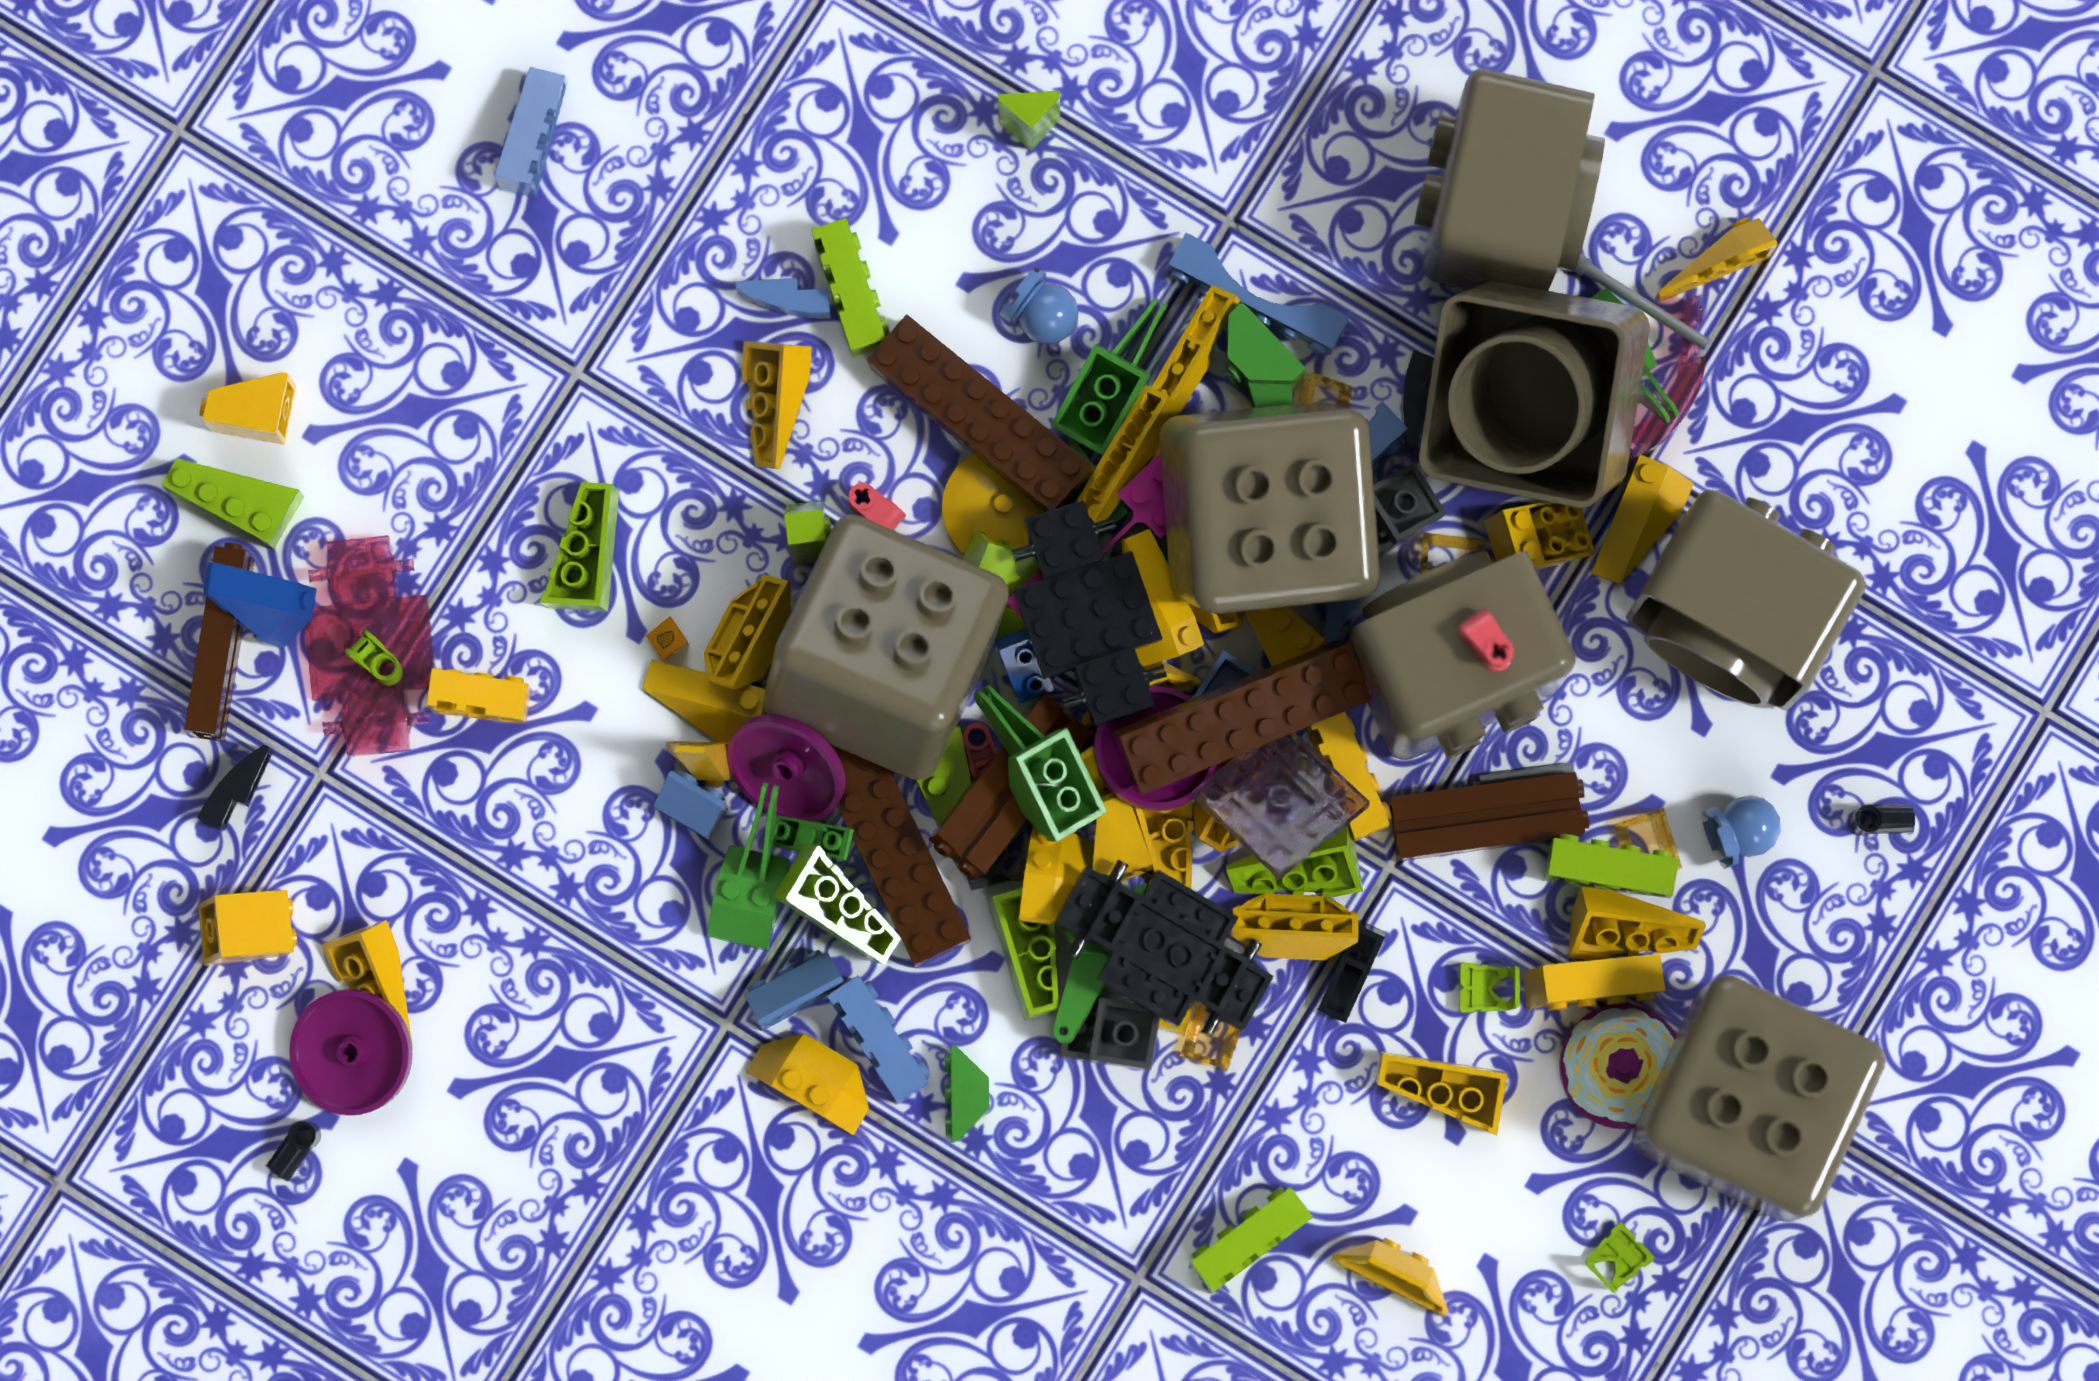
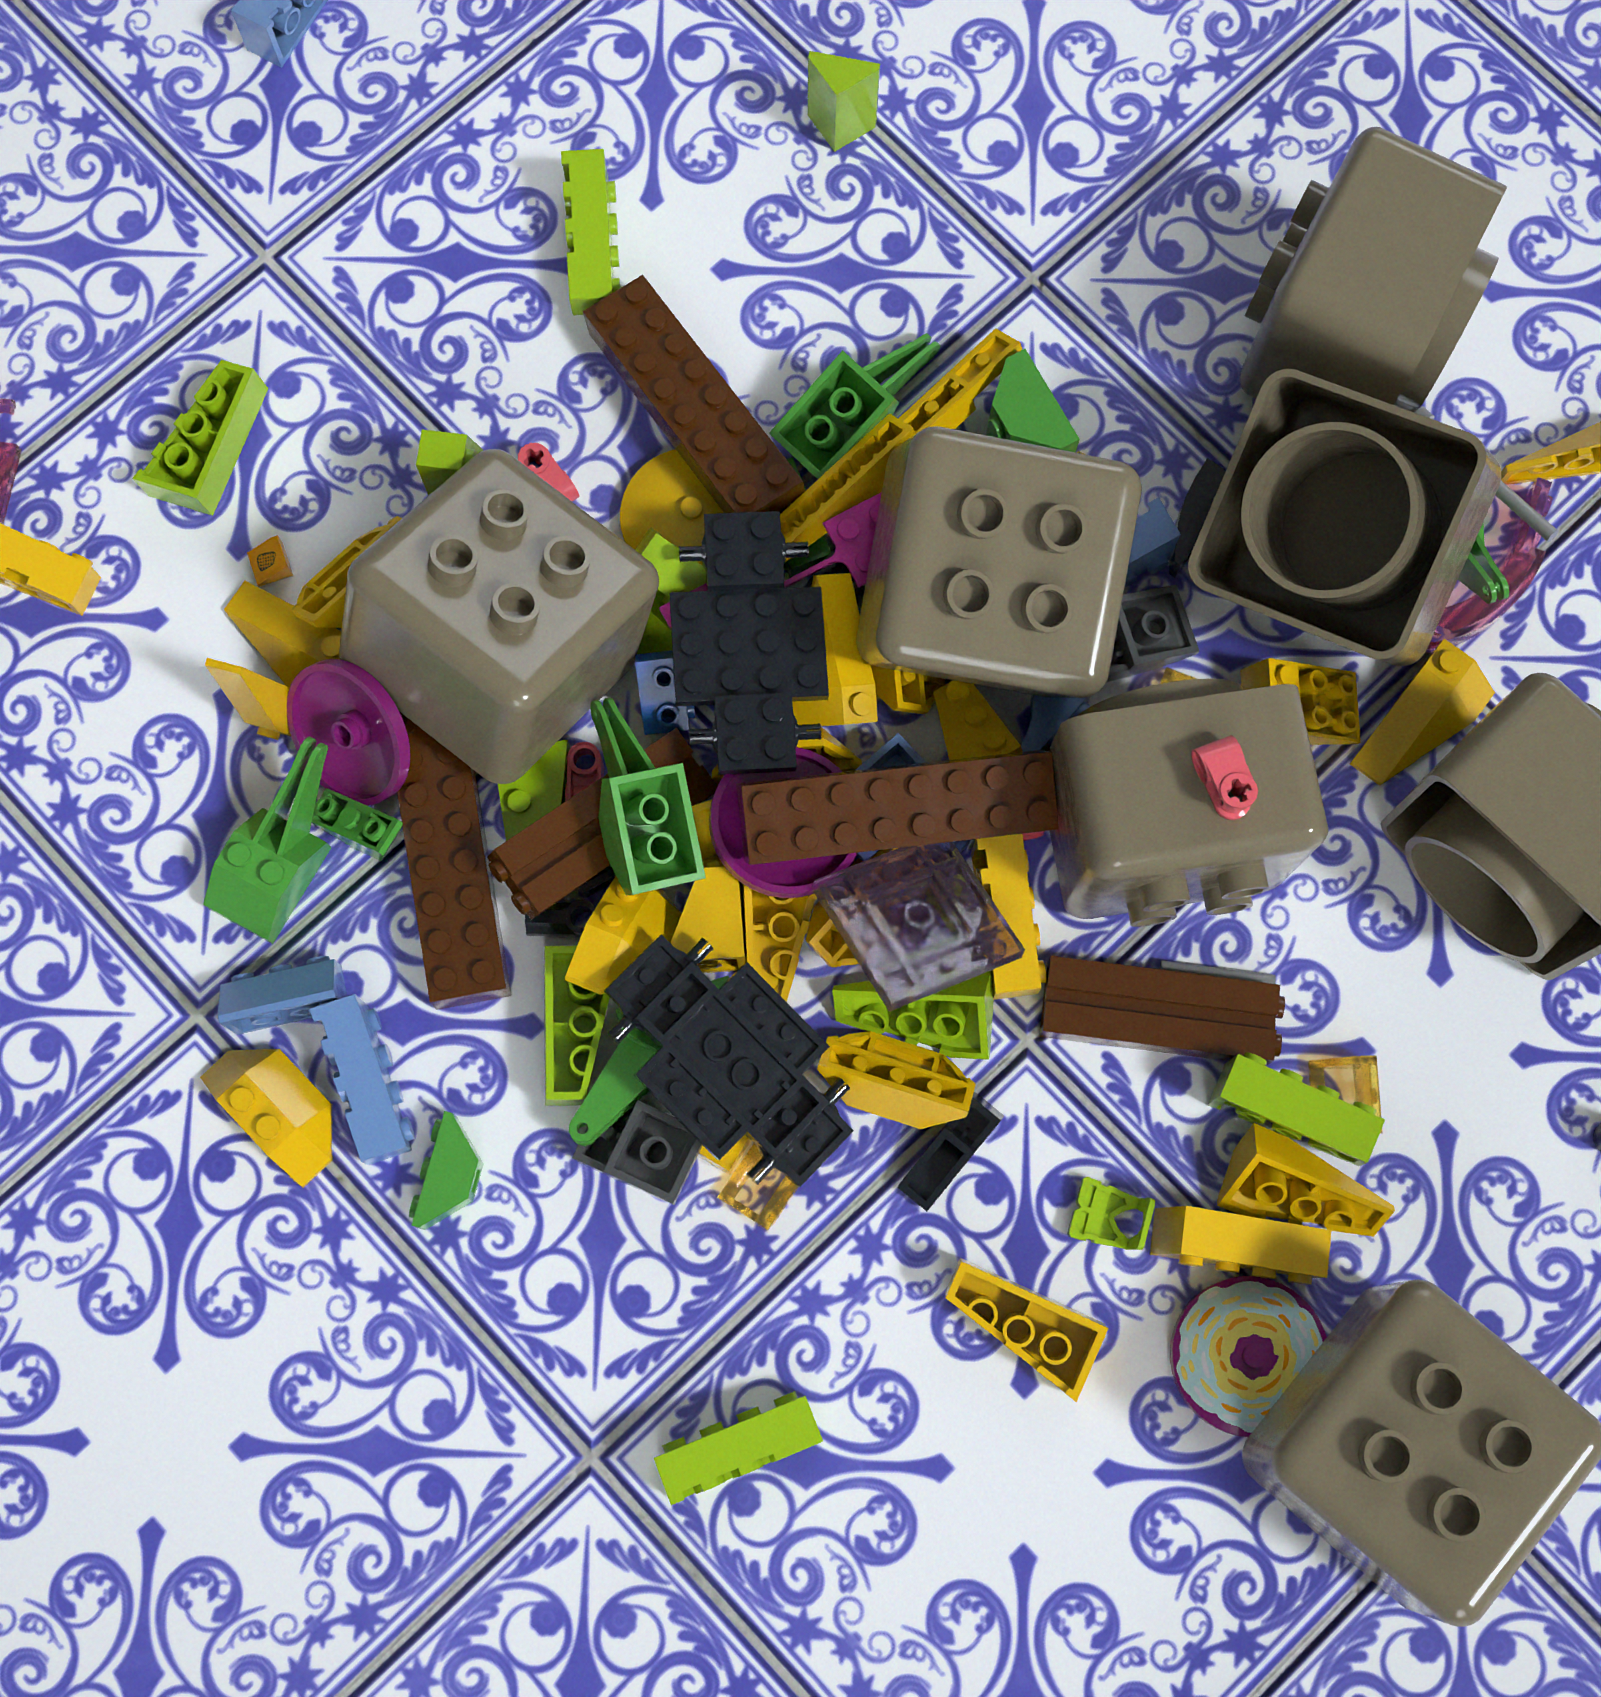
camera: 15 degrees right, 5 degrees down
medium blue slope [654,770,728,841] -> none
medium blue slope [735,278,831,319] -> none
yellow wedge [742,341,812,469] -> none
wedge [773,843,901,965] -> none
medium blue tile [1000,266,1079,344] -> none
medium blue arch [1168,232,1349,355] -> none
yellow wedge [1330,1238,1448,1317] -> none
lime piece [1585,1223,1654,1293] -> none
medium blue tile [1702,795,1781,869] -> none

